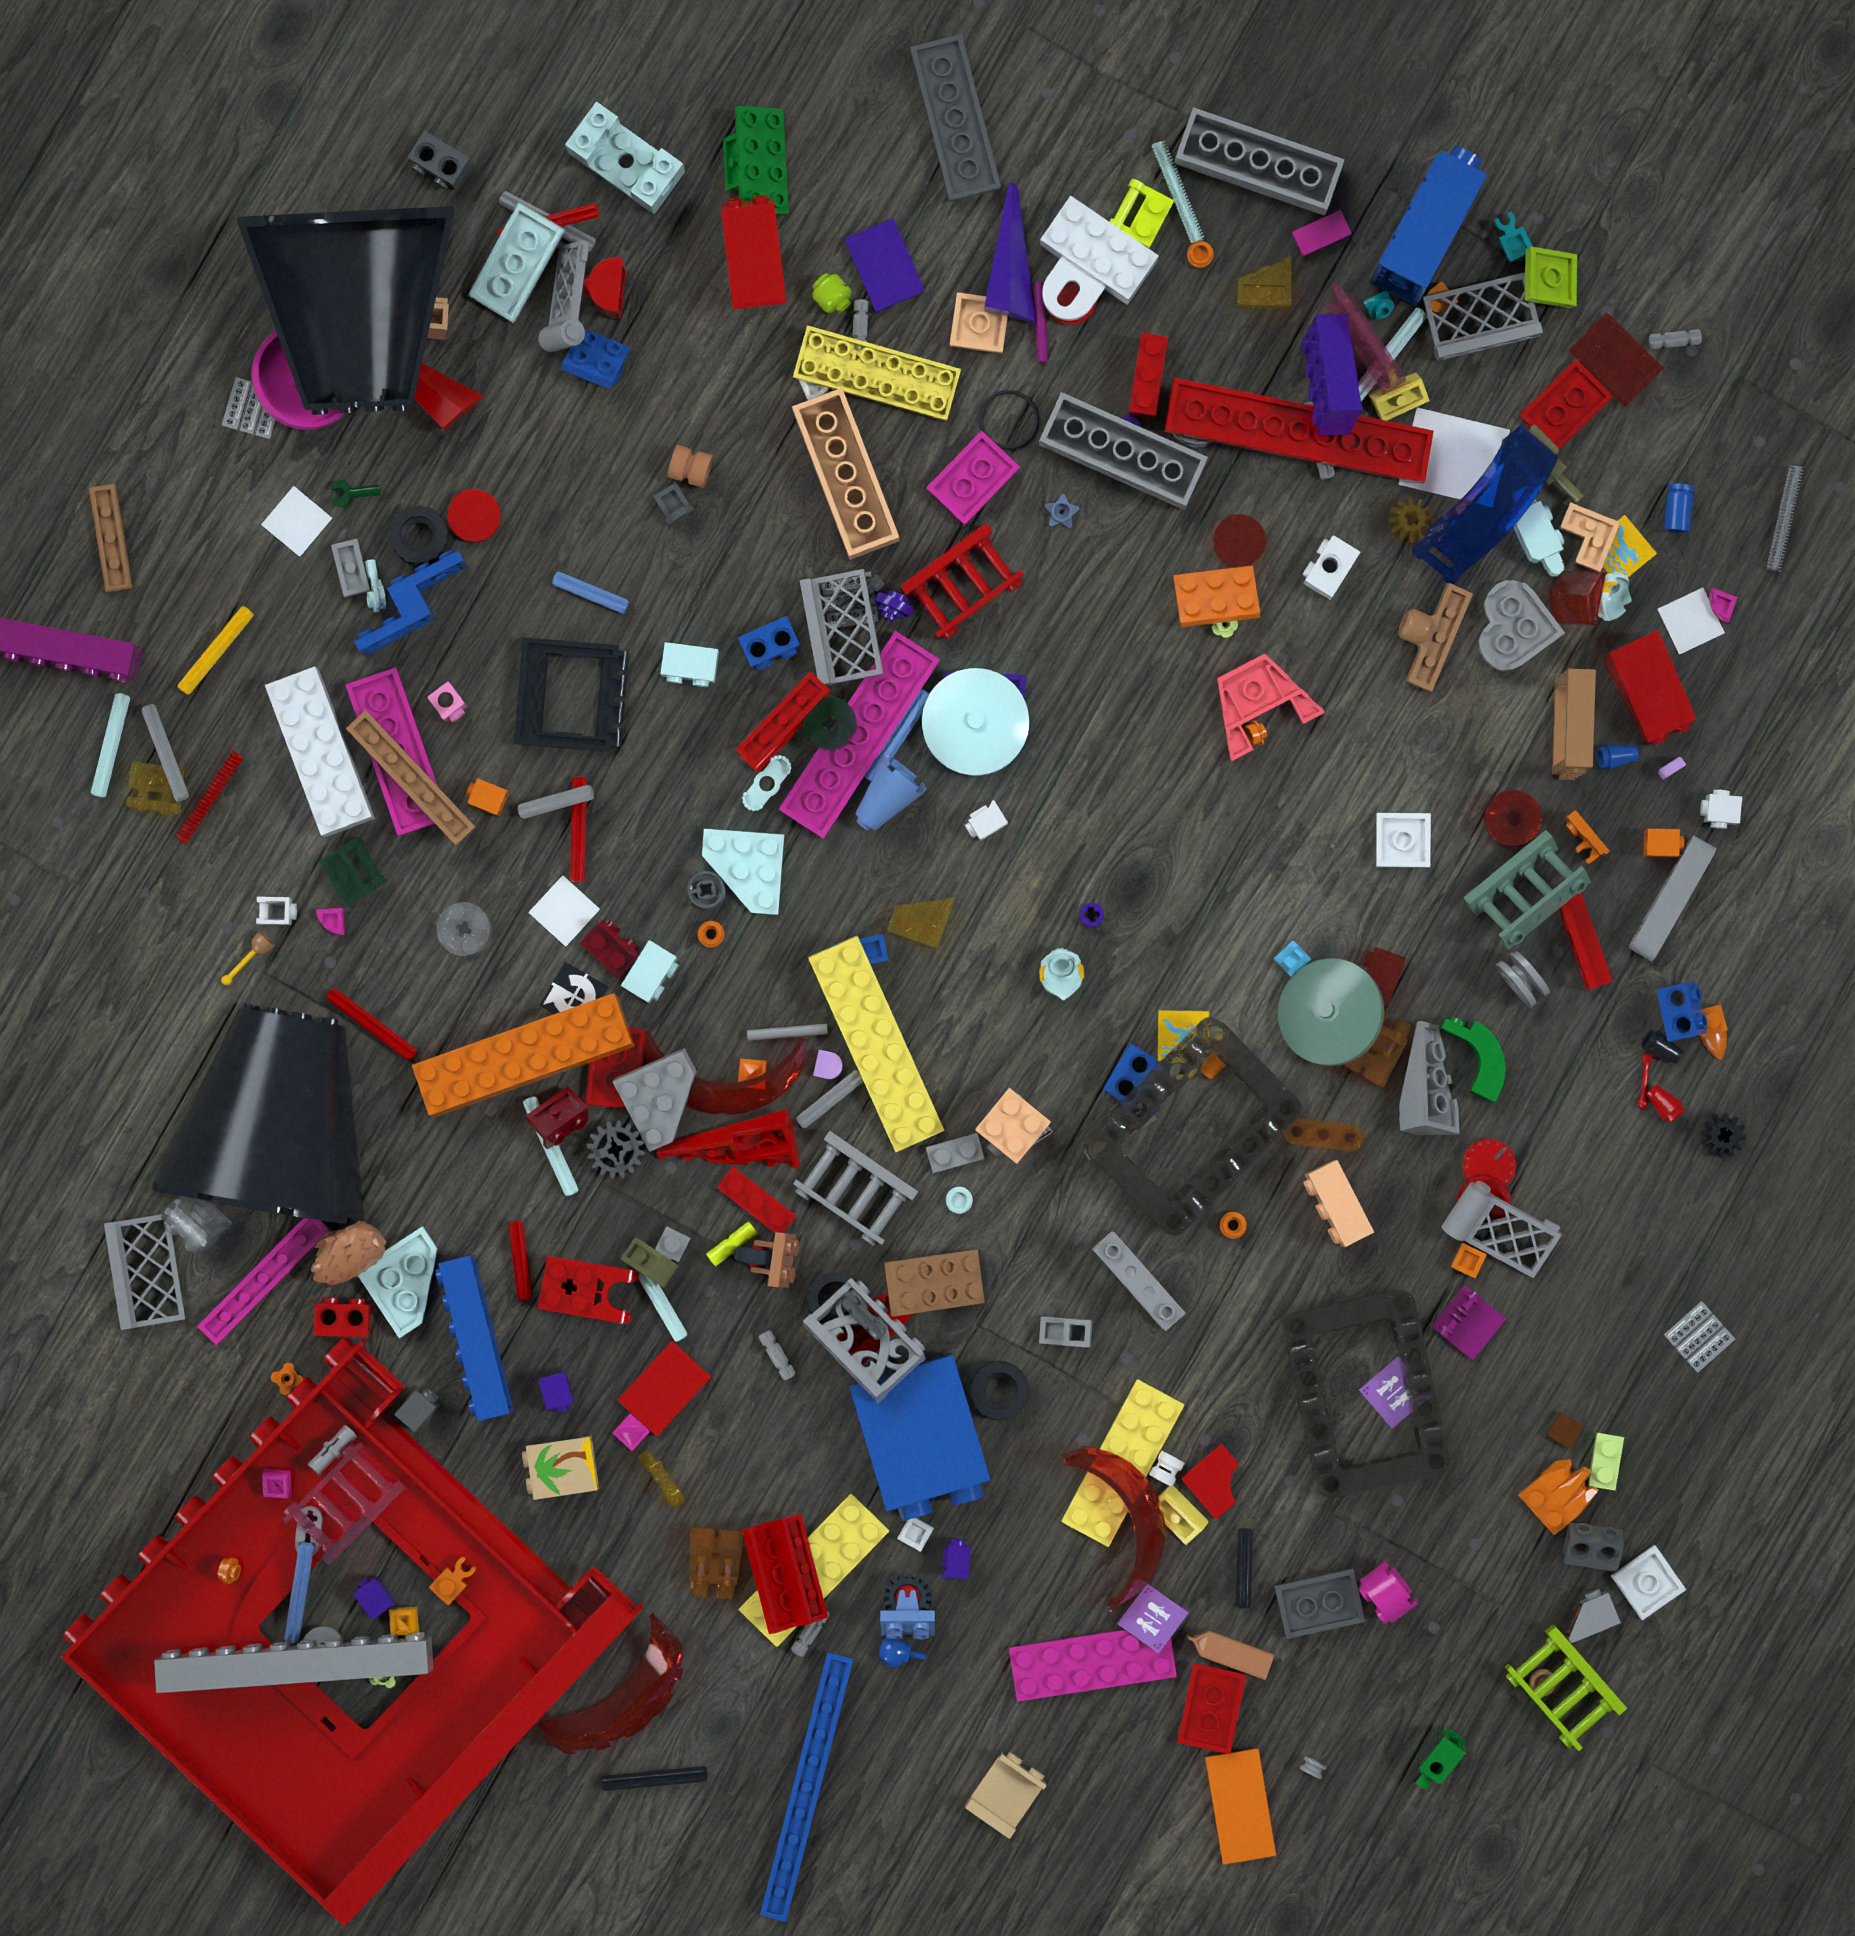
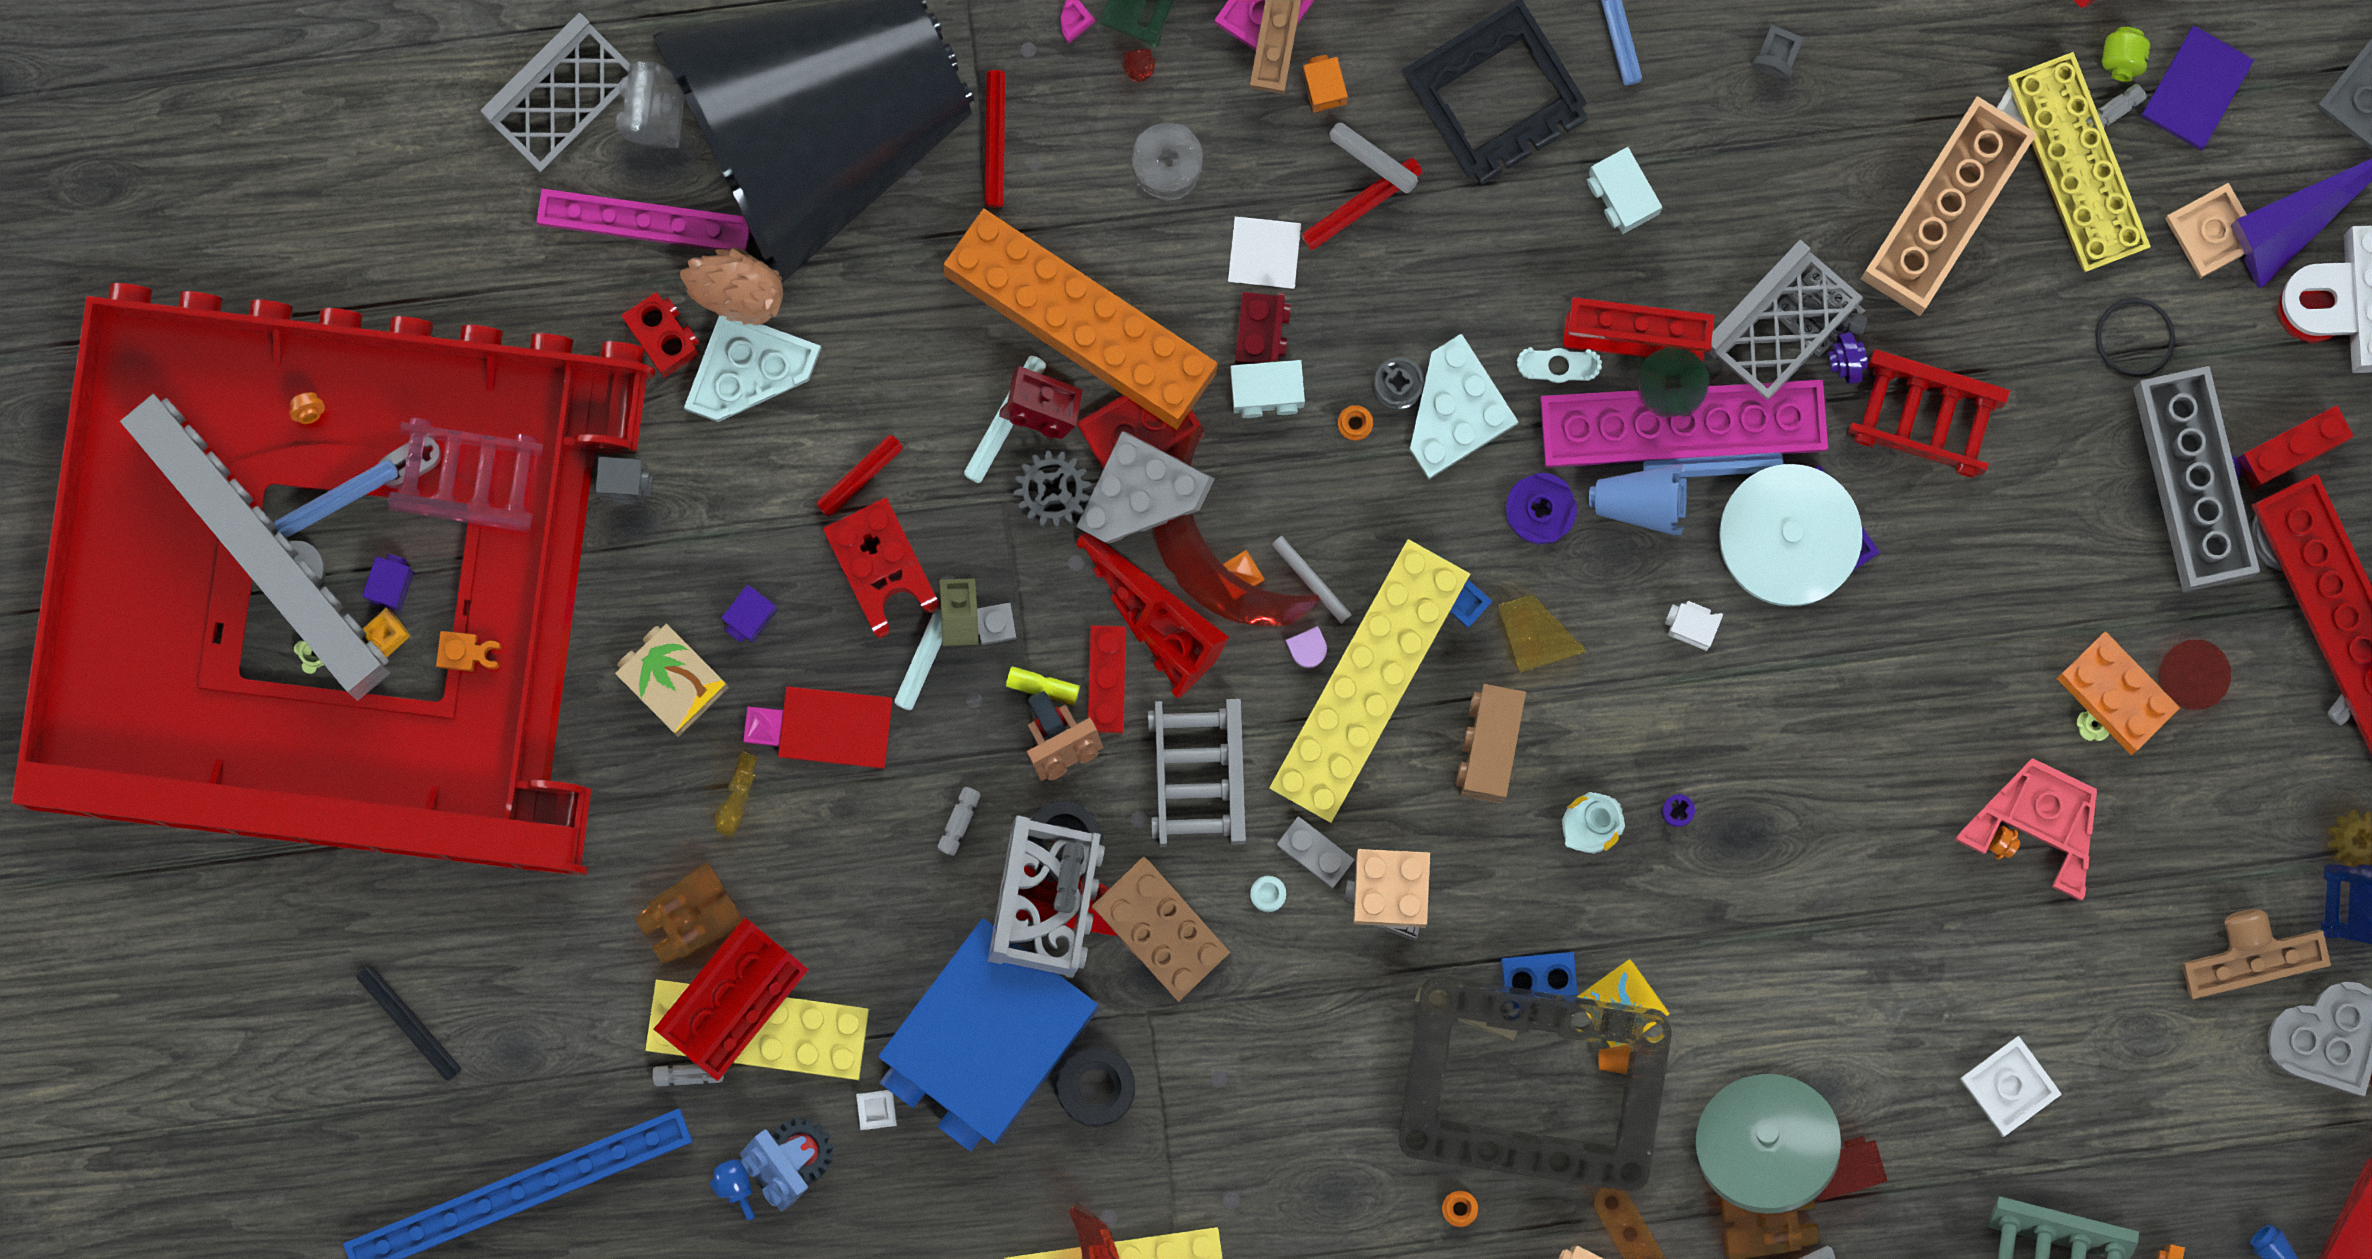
camera: 50 degrees right, 5 degrees down
dark pink tile [262,1469,292,1499] -> none
orange plate [271,1363,303,1395] -> none
light grey pin [307,1425,357,1476] -> none
blue brick [436,1255,514,1421] -> none
clear red windscreen [537,1613,683,1754] -> none
sticker [540,962,609,1014] -> none
nougat wheel [667,444,713,488] -> none
blue brick [738,616,800,671] -> none
light grey axle [796,1070,864,1128] -> none
dark pink plate [926,431,1020,526] -> none
dark purple window [941,1538,971,1579] -> none
magenta bar [1033,282,1048,363] -> none
light grey brick [1039,1316,1093,1347] -> none
sand blue plate [1045,494,1079,528] -> none
light grey fence [1092,1231,1186,1331] -> none
medium azure tile [1273,940,1312,977] -> none
white brick [1302,535,1360,600] -> none
clear red wheel [1484,790,1543,847] -> none
medium nougat window [1552,669,1596,780] -> none
none -> clear red plate [1121,48,1156,82]
none -> medium nougat brick [1455,684,1526,804]
none -> dark purple plate [1505,473,1577,545]

